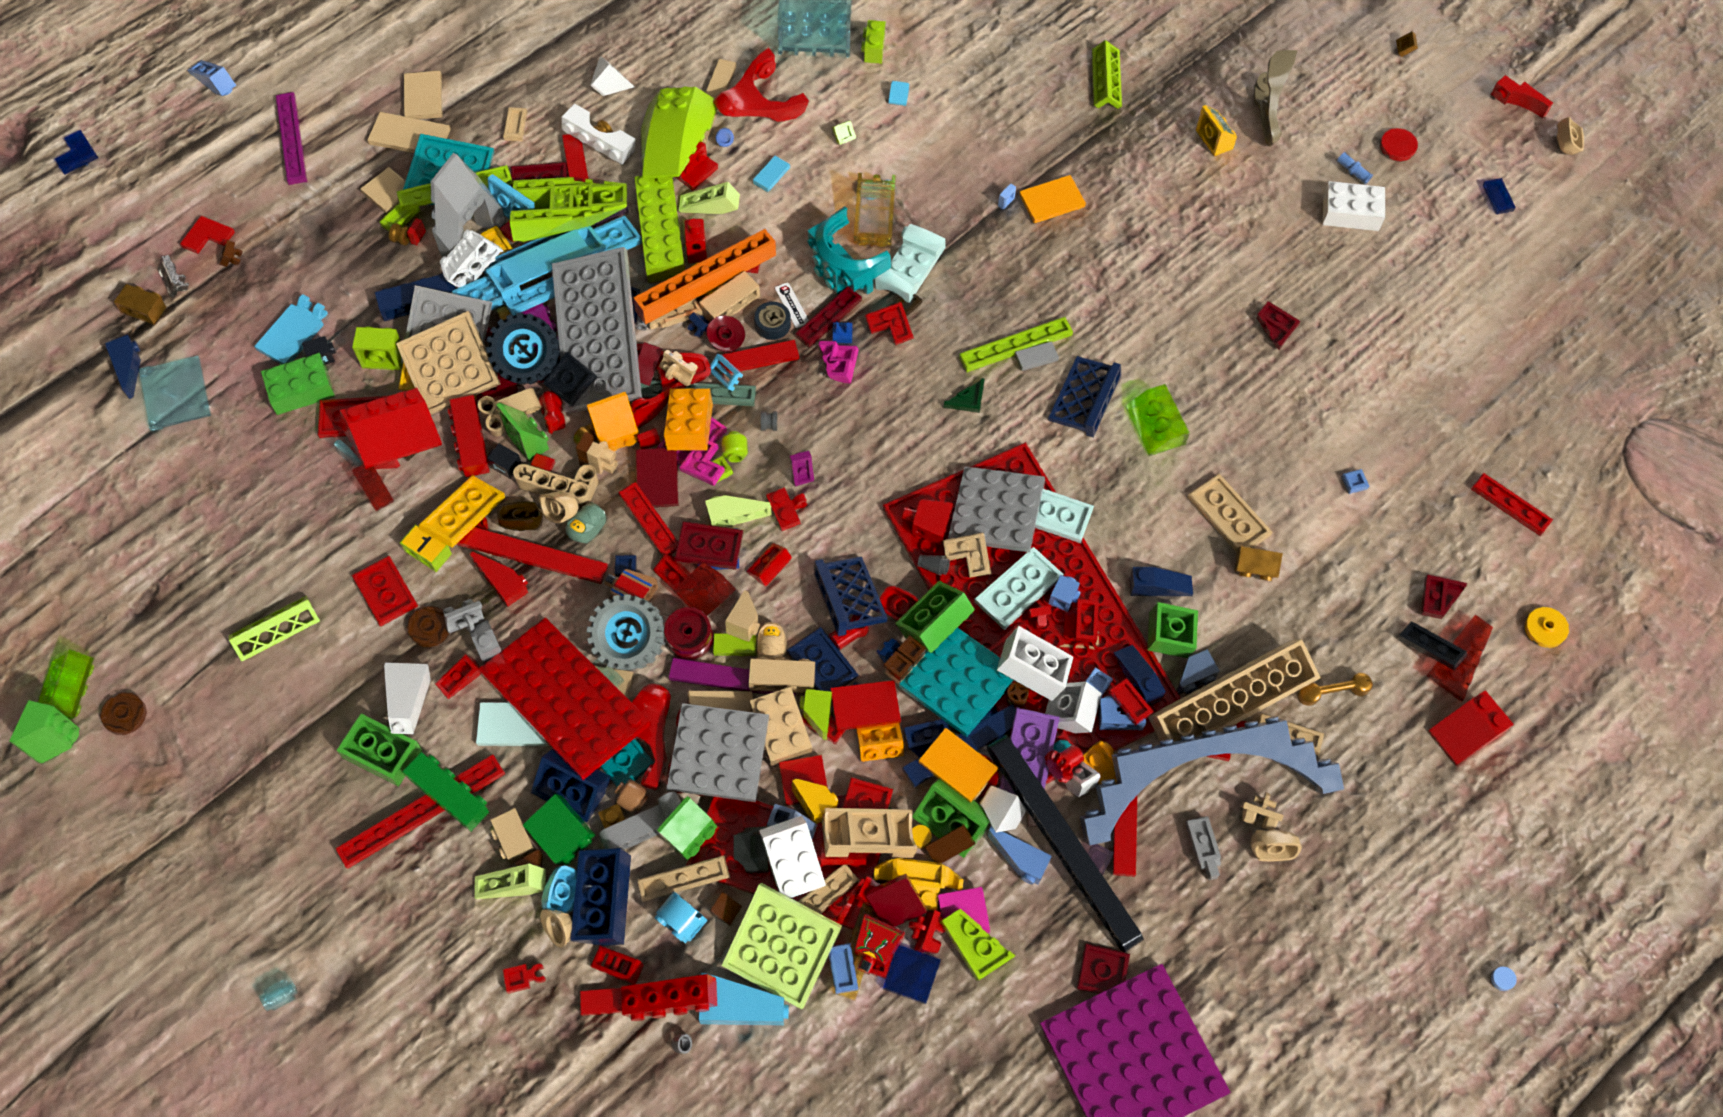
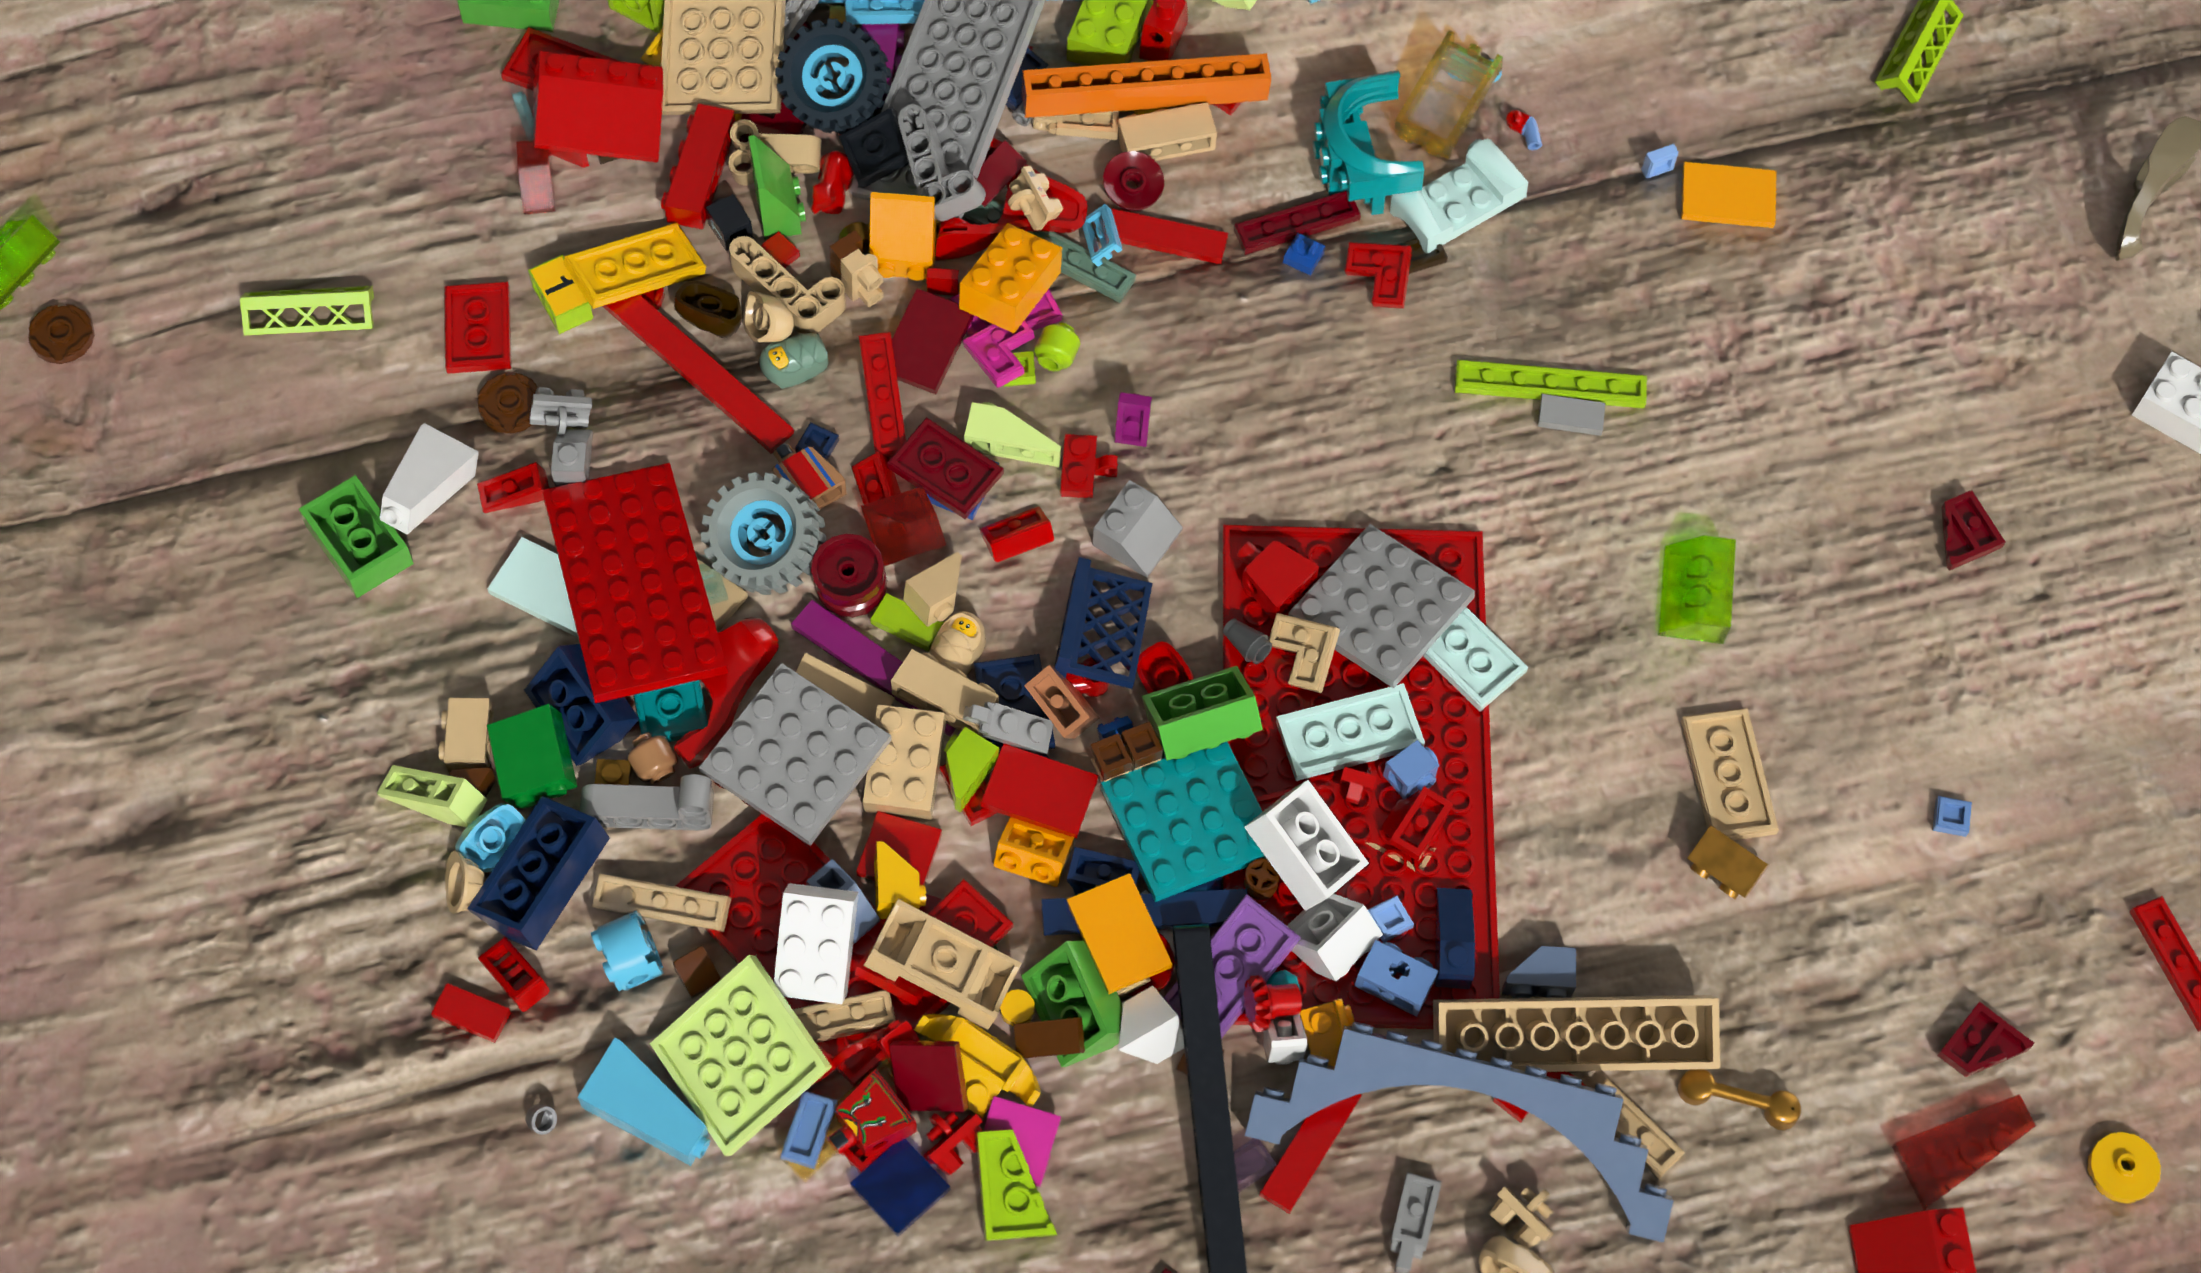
camera: 25 degrees right, 0 degrees up
clear light blue brick [259,979,298,1011] -> none
red plate [335,754,505,869] -> none
green brick [402,752,489,832] -> none
red slope [470,552,528,607] -> none
red plate [503,964,546,994] -> none
red brick [621,974,717,1021] -> none
slope [657,796,717,861] -> none
dark blue tile [687,312,709,337] -> none
pearl dark grey slope [734,826,769,873] -> none
wheel [754,301,791,340] -> none
dark grey wheel [761,411,778,431] -> none
white sticker [775,282,809,328] -> none
dark pink slope [819,341,859,384] -> none
dark green tile [943,378,985,413] -> none
medium blue slope [988,826,1052,885] -> none
dark blue fence [1048,356,1121,438] -> none
red tile [1108,678,1154,726] -> none
dark blue slope [1129,567,1193,596] -> none
bright green brick [1147,602,1198,658] -> none
yellow slope [1196,105,1237,156] -> none
black plate [1399,621,1467,671] -> none
none -> light grey beam [898,104,986,221]
none -> light grey hinge [962,702,1054,755]
none -> nougat slope [1024,664,1100,739]
none -> light grey slope [1093,480,1183,578]
none -> arm [1506,110,1542,150]

